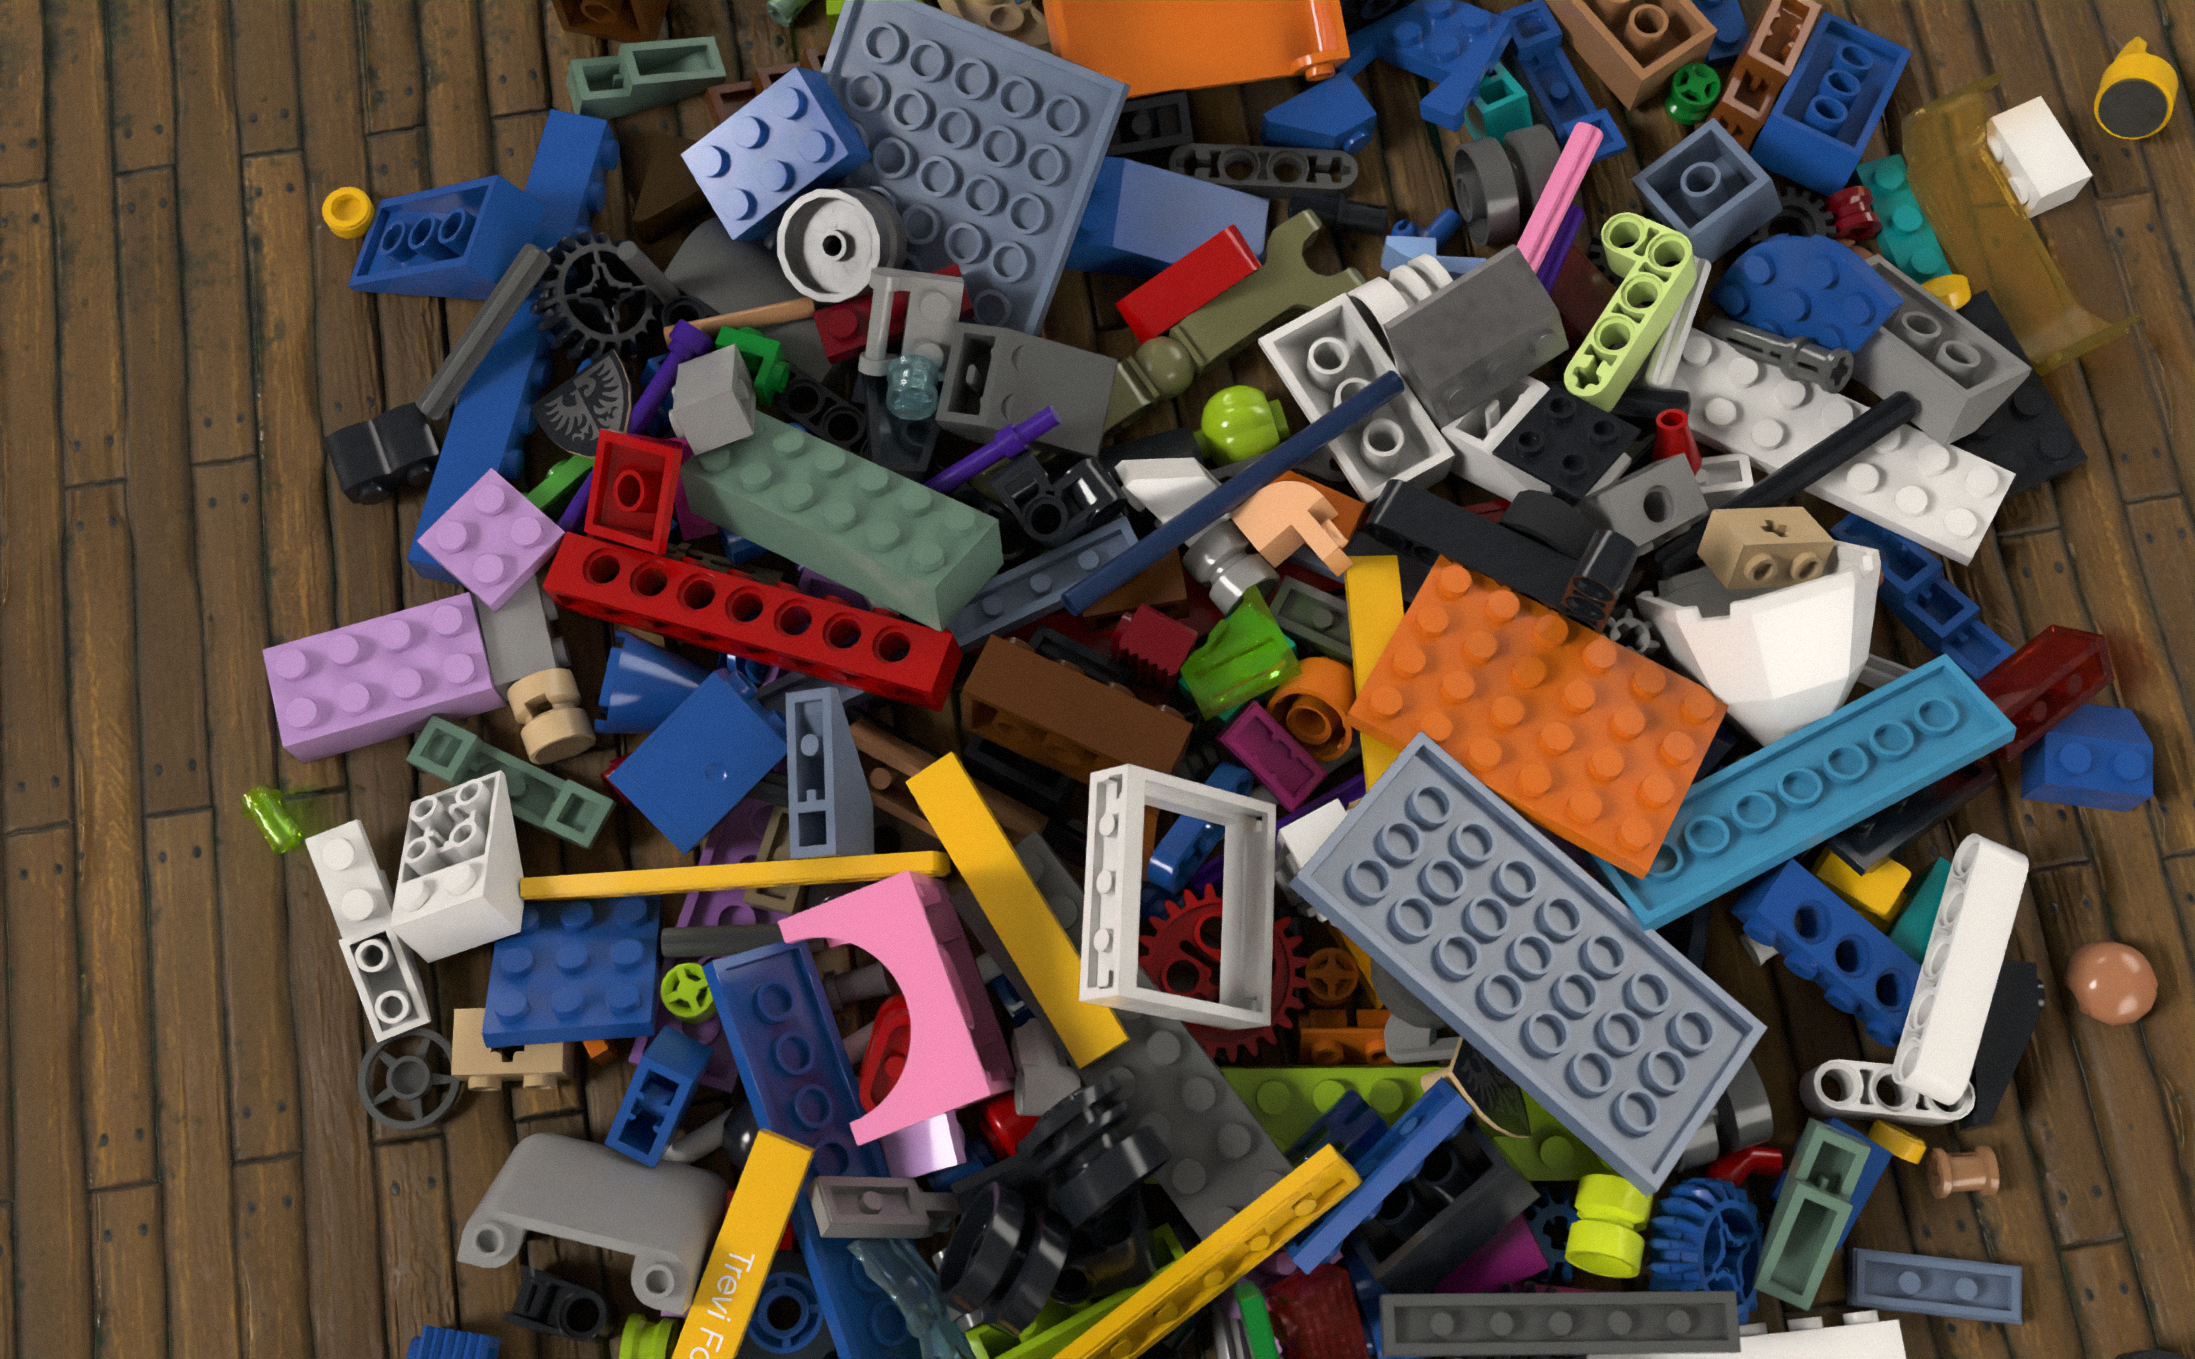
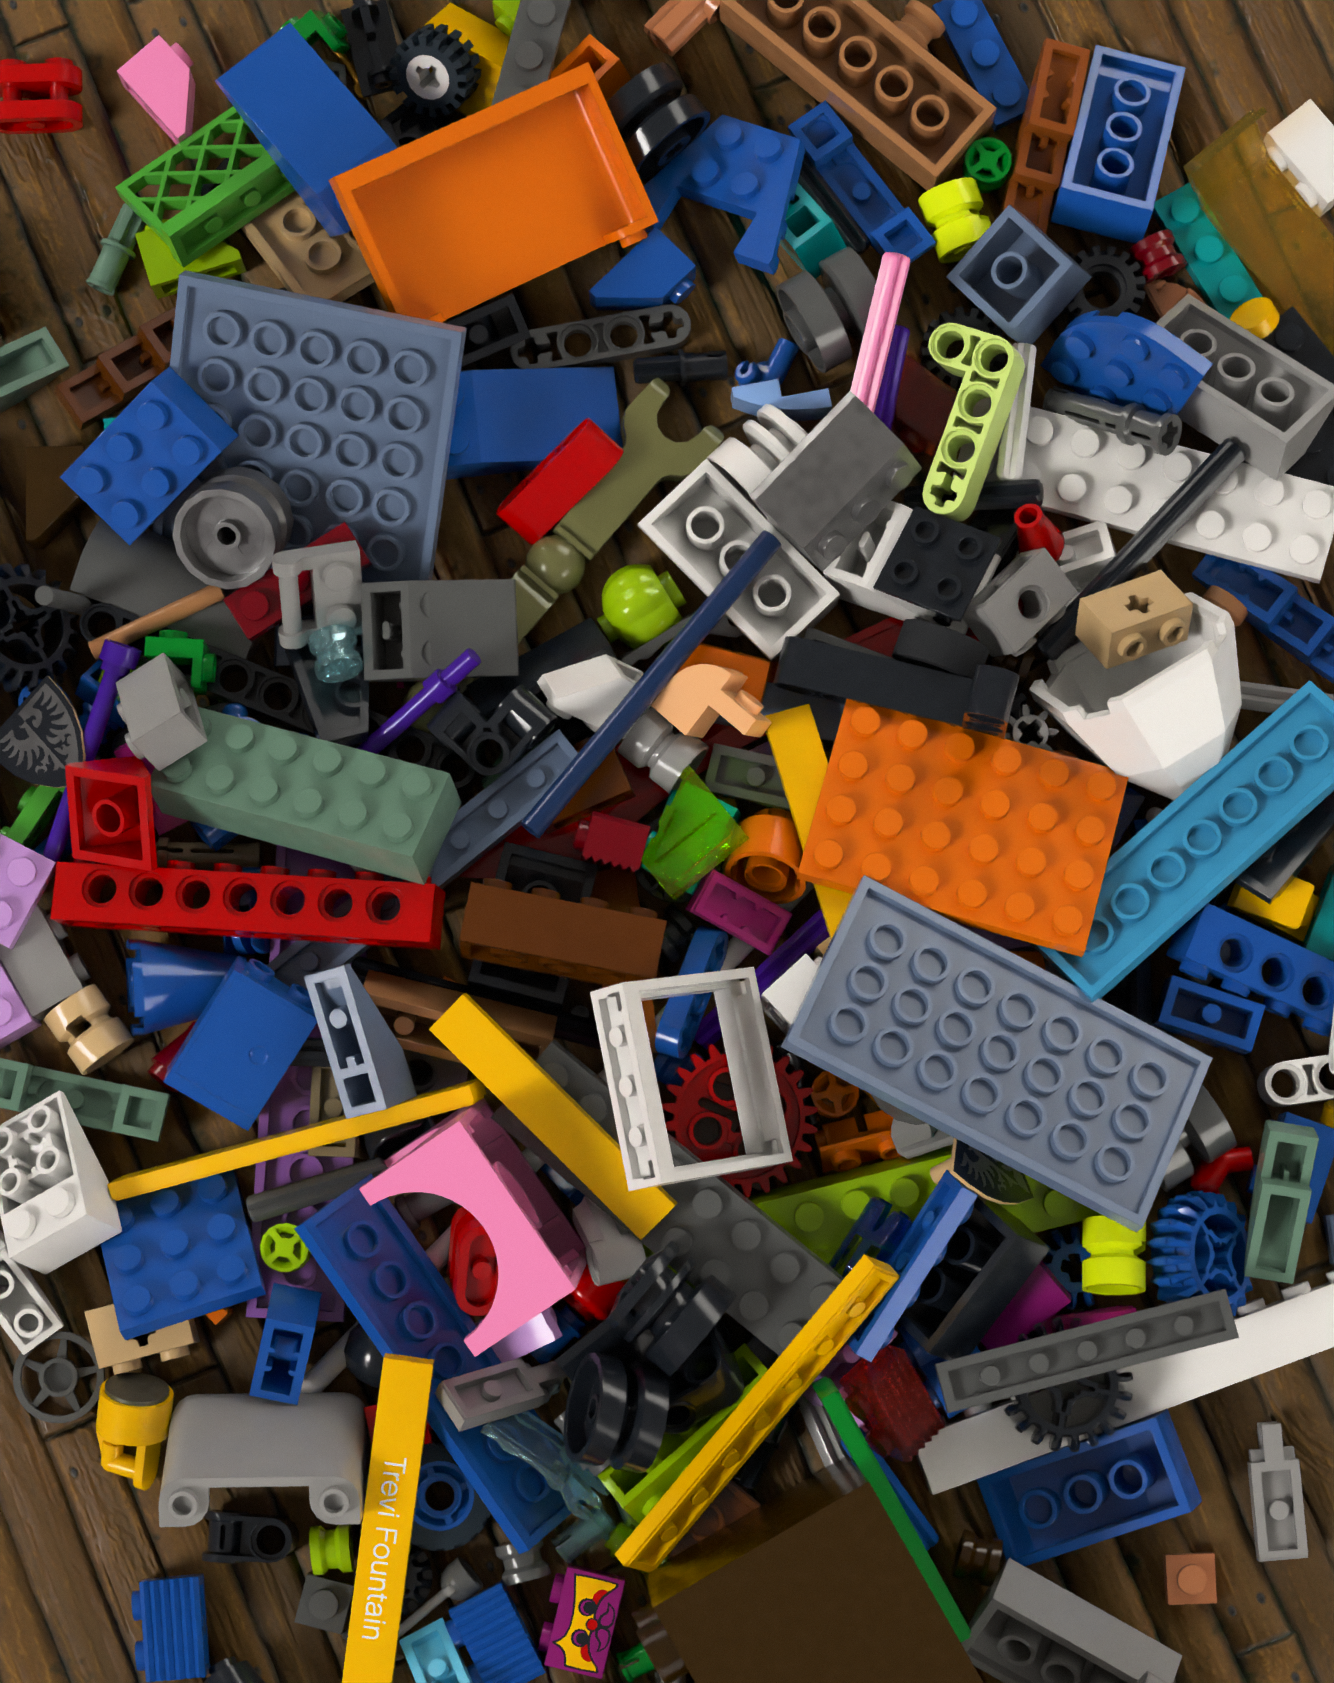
camera: 15 degrees left, 10 degrees up
none -> yellow piece [96,1372,174,1491]
none -> neon yellow wheel [918,177,991,263]
none -> blue brick [1152,975,1265,1056]

